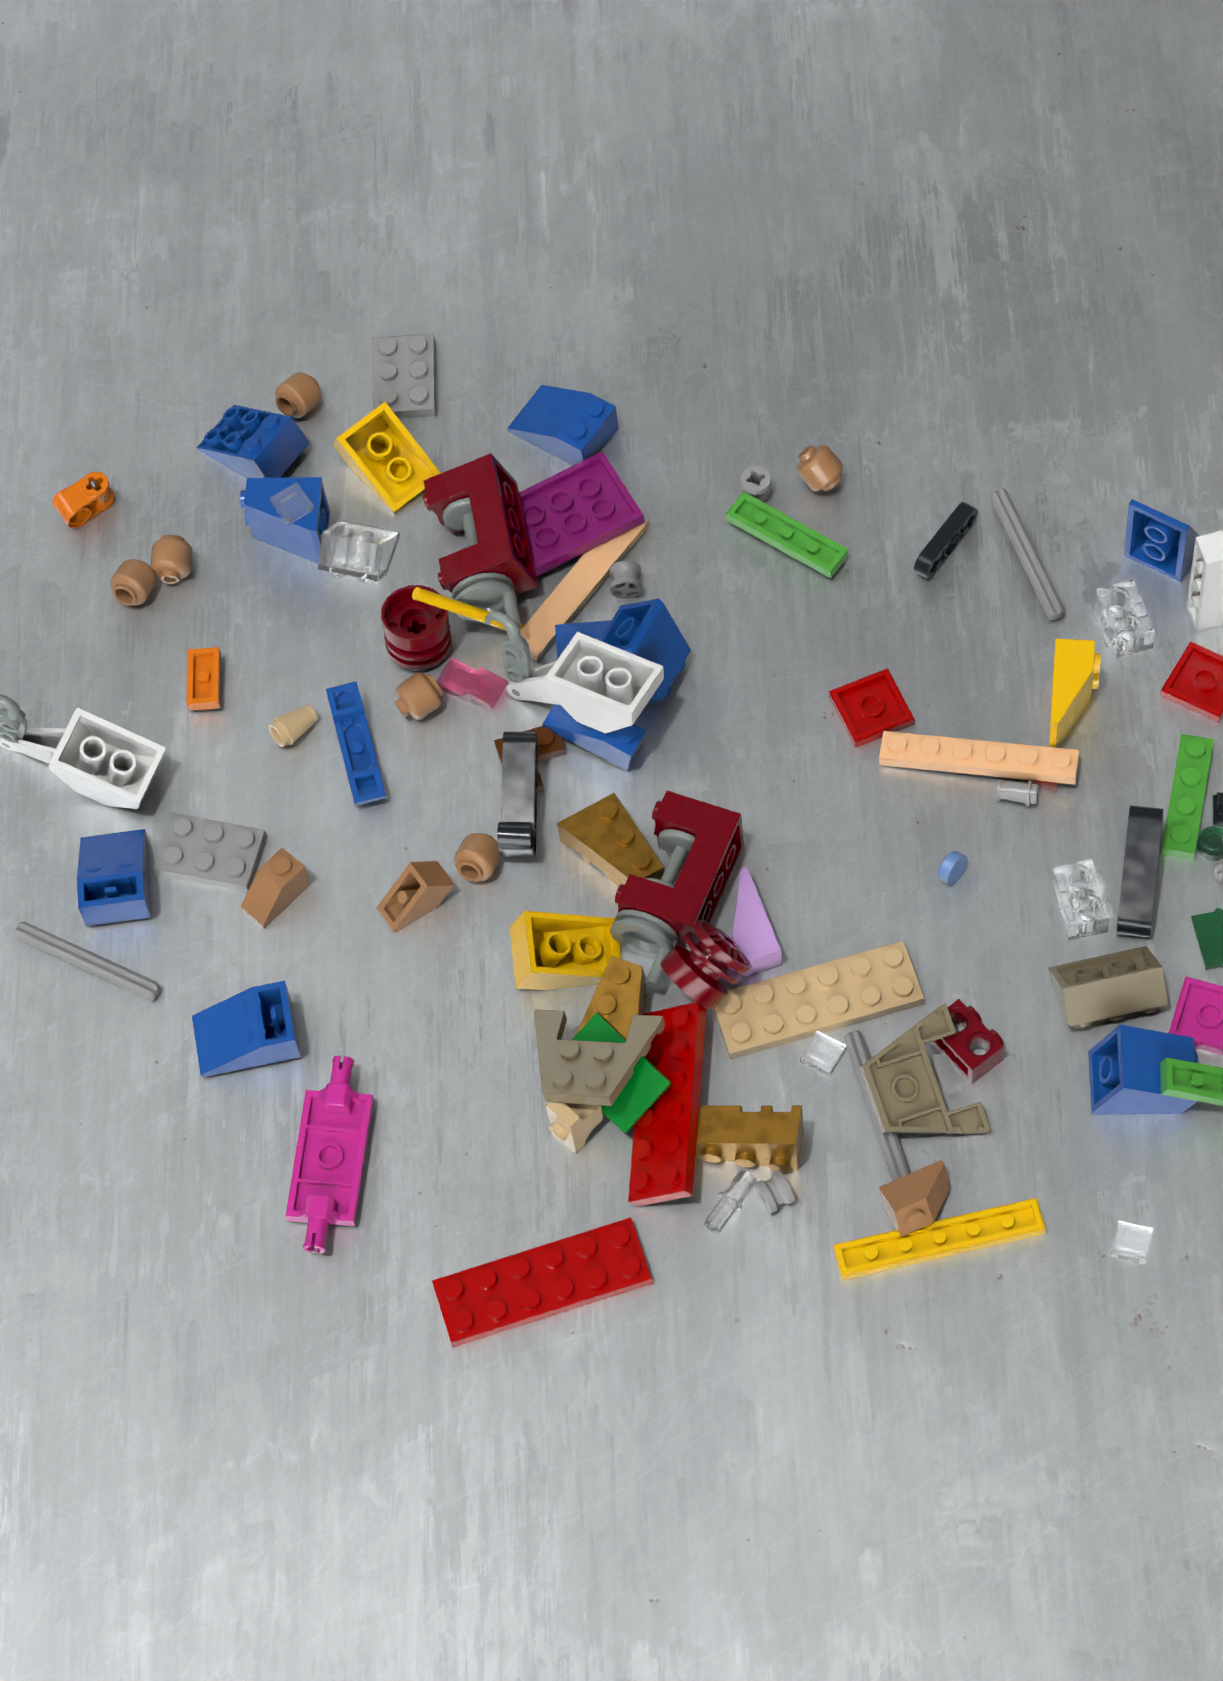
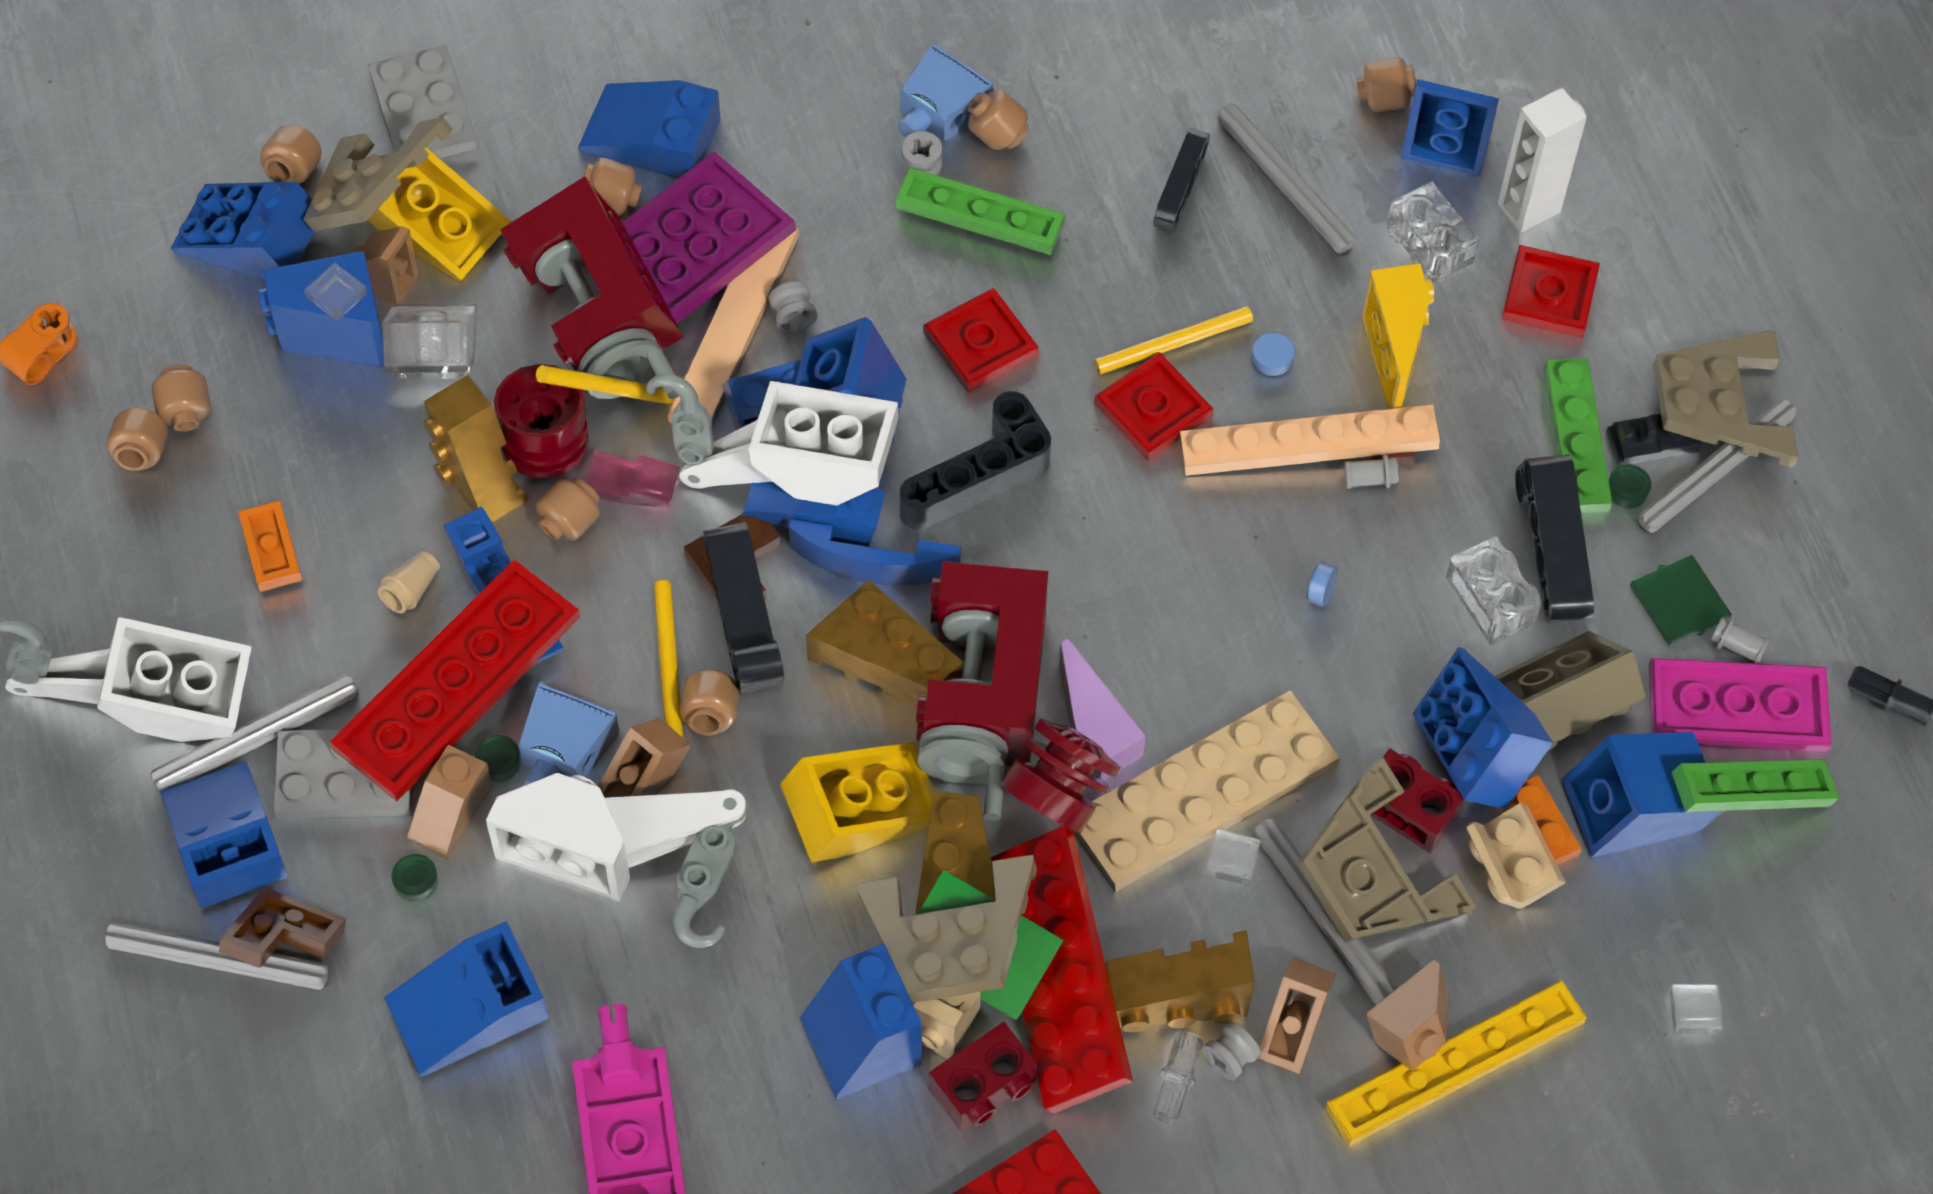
camera: 25 degrees left, 0 degrees up
none -> light grey axle [151,674,359,793]
none -> reddish brown plate [219,887,346,968]
none -> dark tan wing [303,117,453,231]
none -> red plate [330,559,580,802]
none -> medium nougat slope [353,226,419,307]
none -> clear green tile [391,854,439,902]
none -> pearl gold wedge [423,375,528,523]
none -> clear green tile [475,735,521,782]
none -> white slope [486,773,747,948]
none -> medium blue torso [519,683,619,785]
none -> medium nougat head [583,157,642,216]
none -> yellow bar [654,580,683,737]
none -> blue slope [789,519,961,586]
none -> blue slope [800,943,922,1100]
none -> medium blue torso [898,44,993,141]
none -> black beam [900,391,1051,530]
none -> red tile [923,287,1039,393]
none -> dark red brick [928,1021,1037,1132]
none -> yellow bar [1094,306,1253,375]
none -> medium blue tile [1252,333,1295,376]
none -> medium nougat slope [1258,958,1336,1074]
none -> medium nougat head [1356,57,1416,113]
none -> blue slope [1413,647,1553,809]
none -> tan bracket [1466,803,1566,909]
none -> orange plate [1503,775,1582,865]

